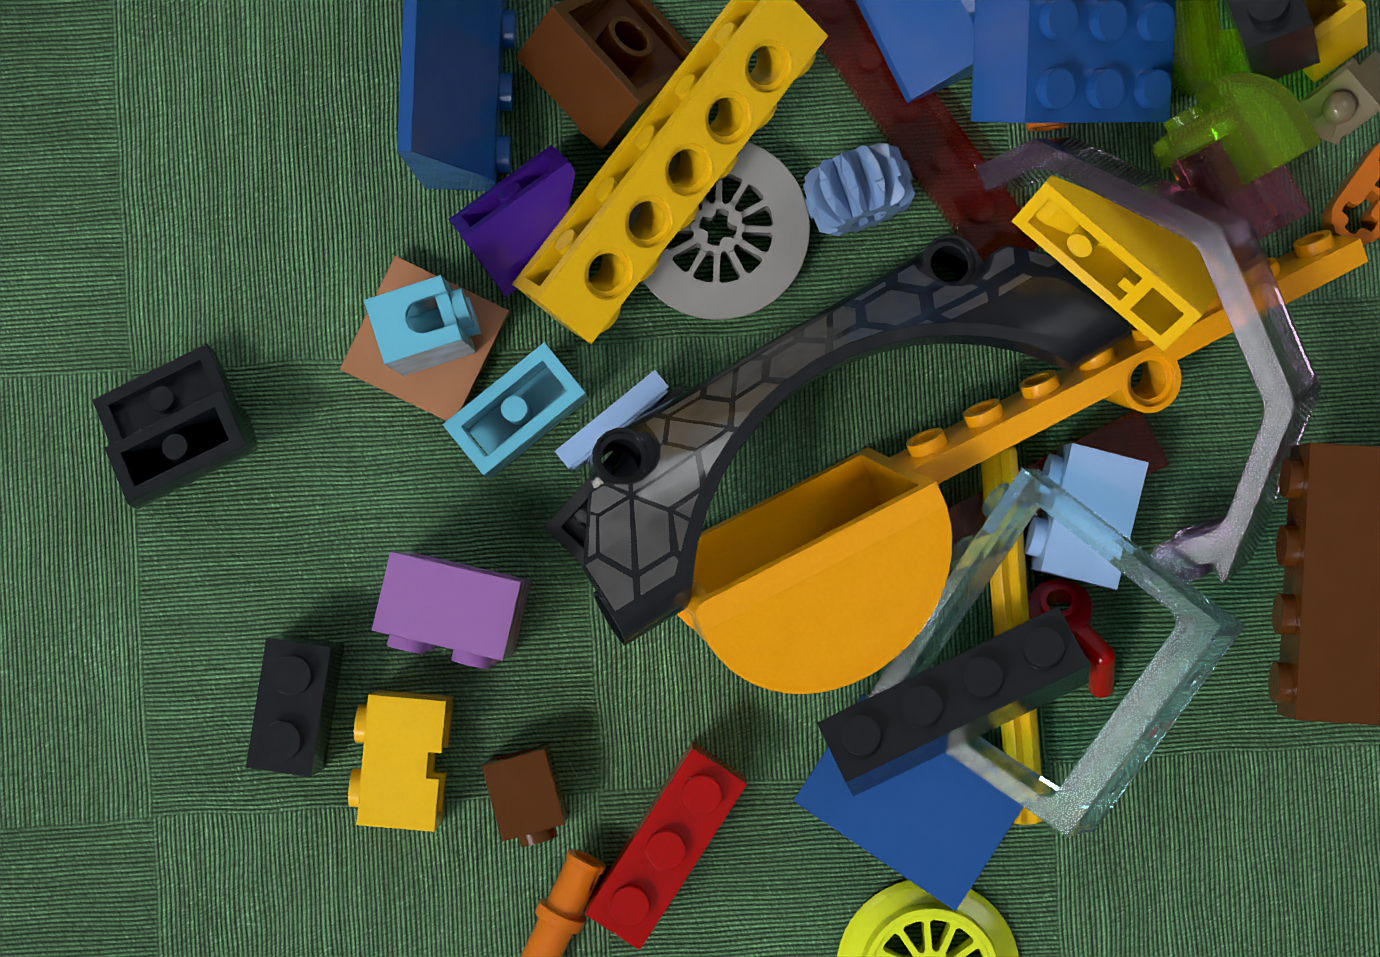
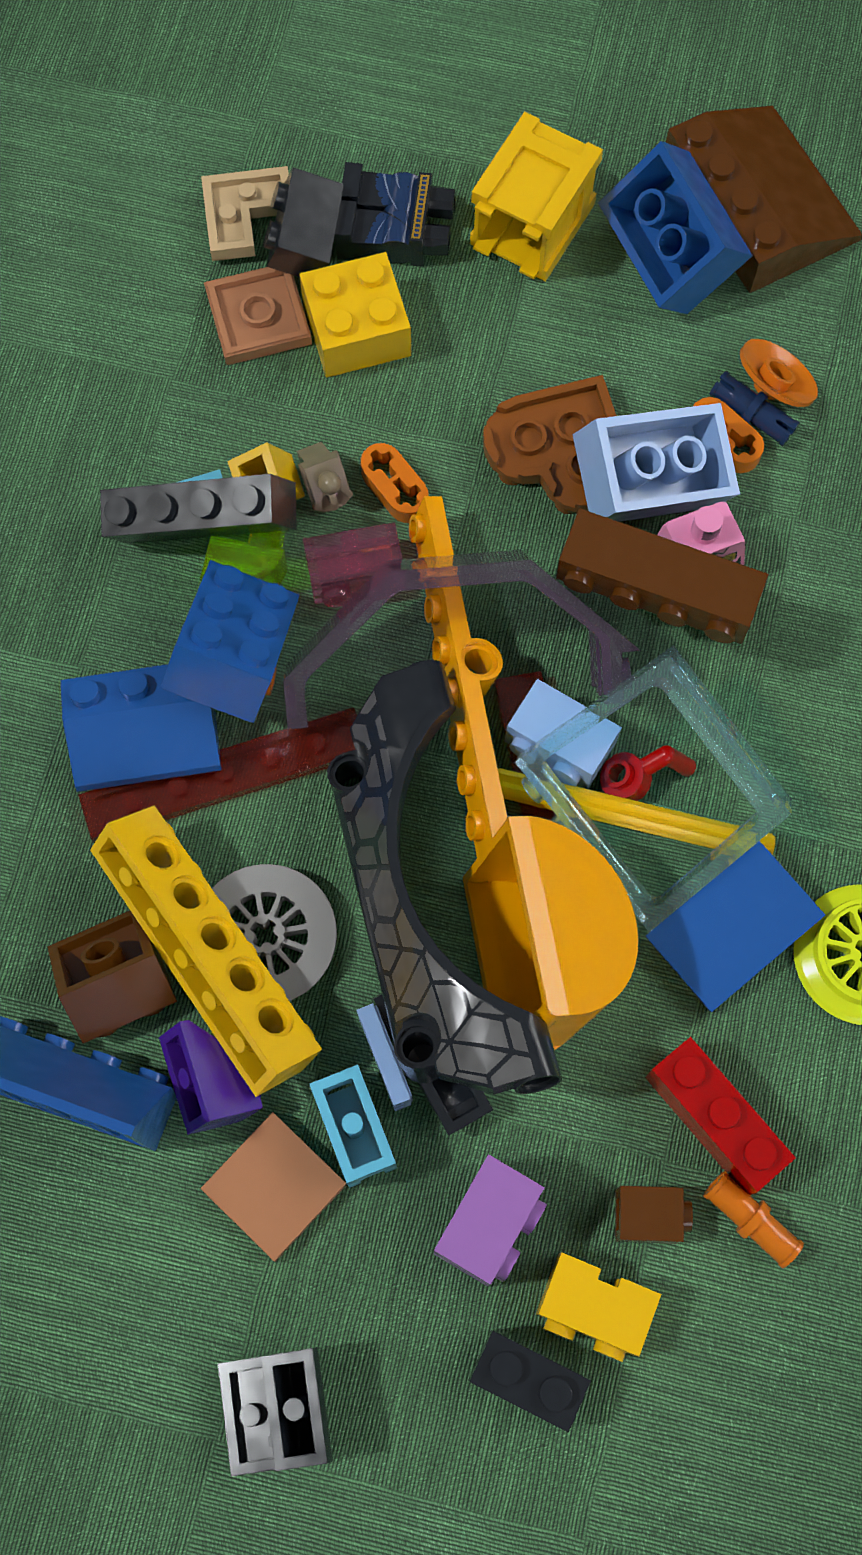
camera: 70 degrees left, 15 degrees down
medium azure brick [364,275,481,376] -> none
medium blue gear [803,142,916,236] -> none
black brick [817,606,1090,797] -> none
yellow slope [1011,175,1233,352] -> none
clear neon green brick [1151,72,1321,186] -> none

